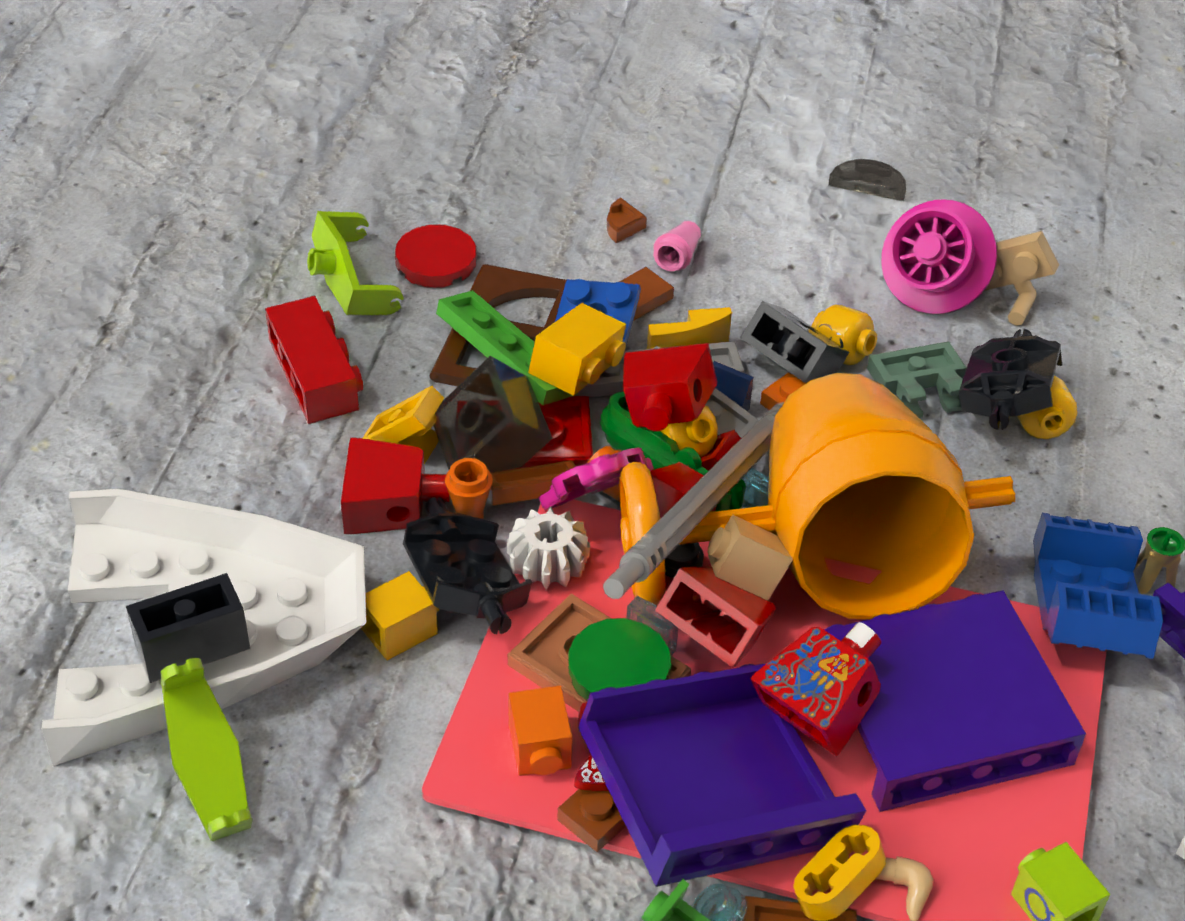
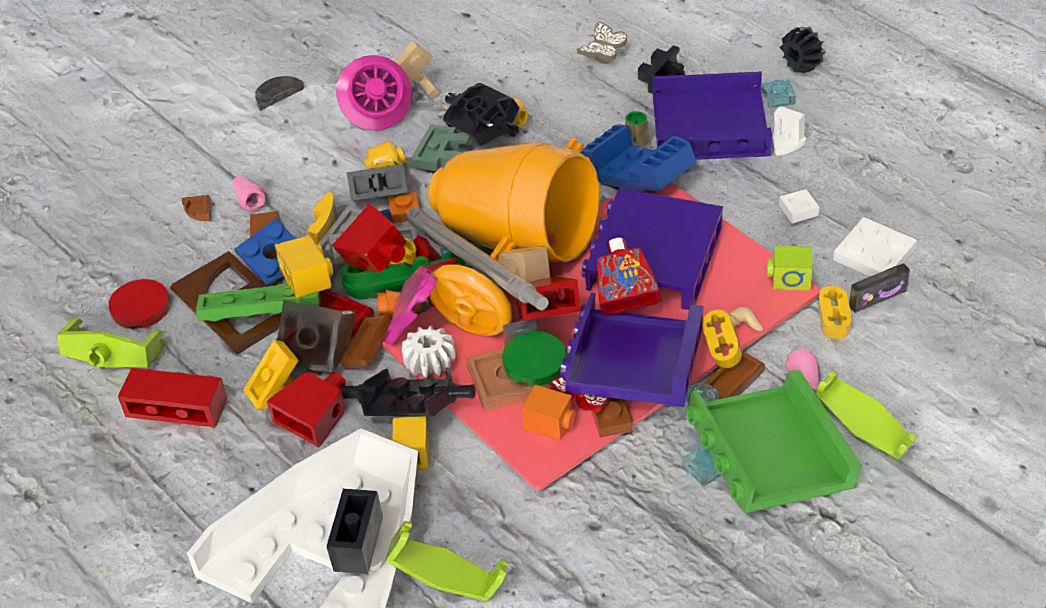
camera: 50 degrees left, 0 degrees up
orange cone [445,458,493,519] -> none

